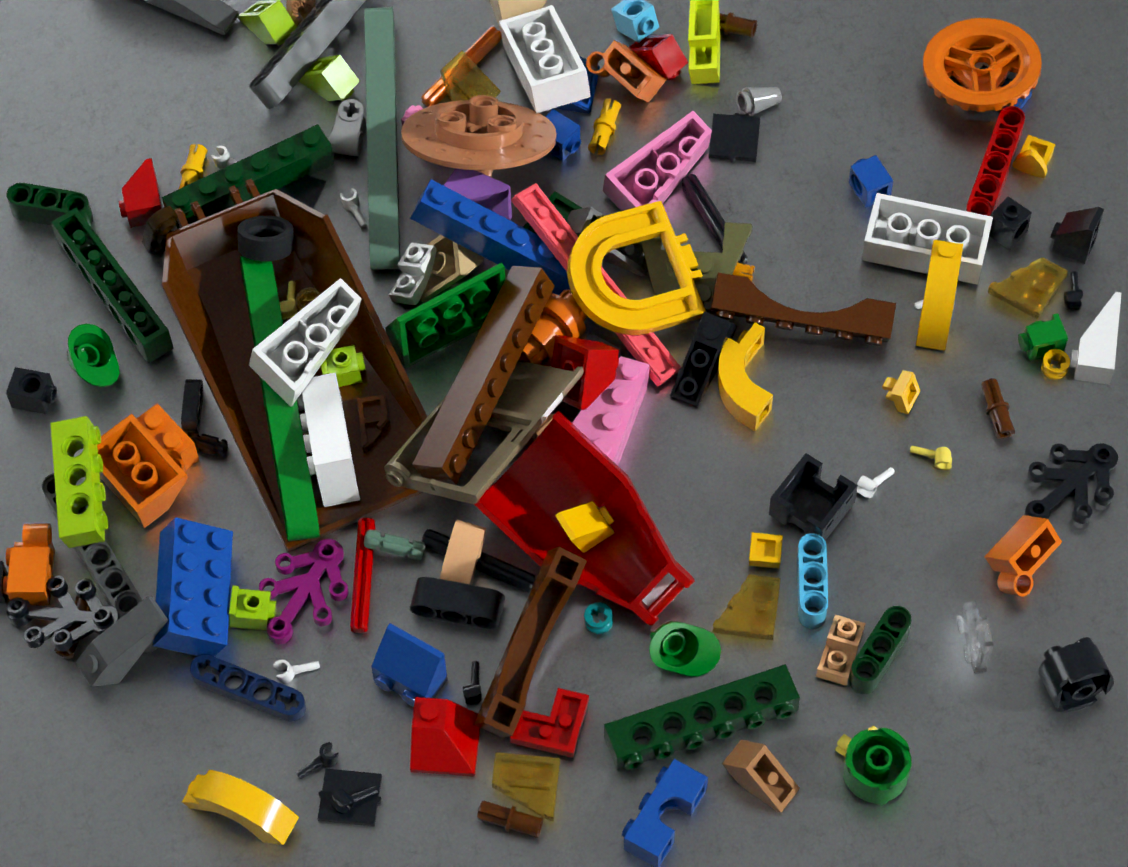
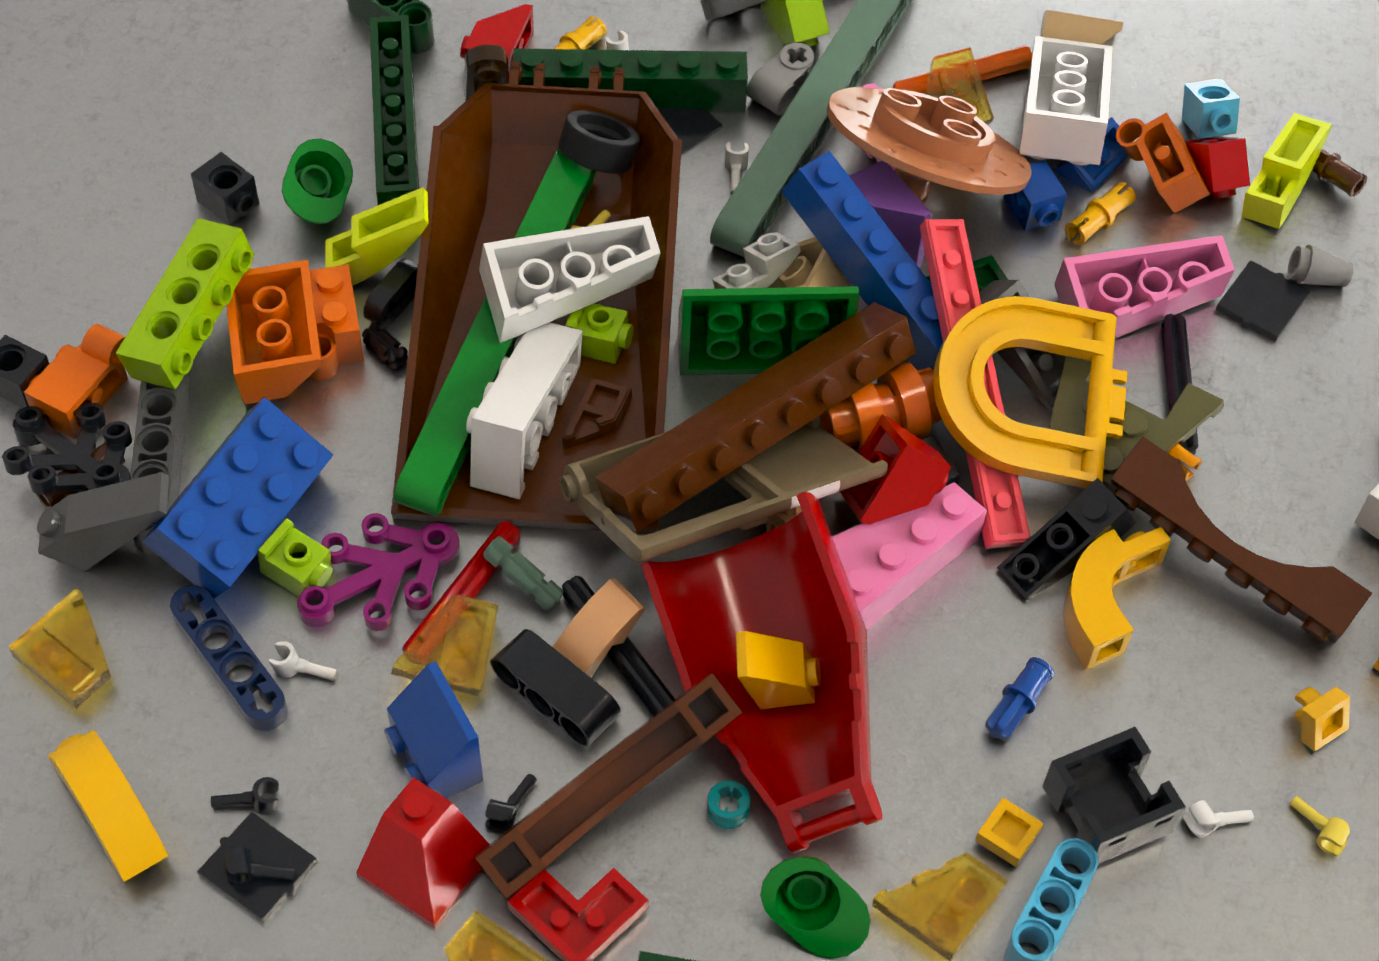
camera: 25 degrees right, 5 degrees down
none -> clear yellow wing [8,588,111,709]
none -> neon yellow slope [325,187,429,286]
none -> clear yellow wing [391,594,499,696]
none -> blue axle [985,657,1054,740]

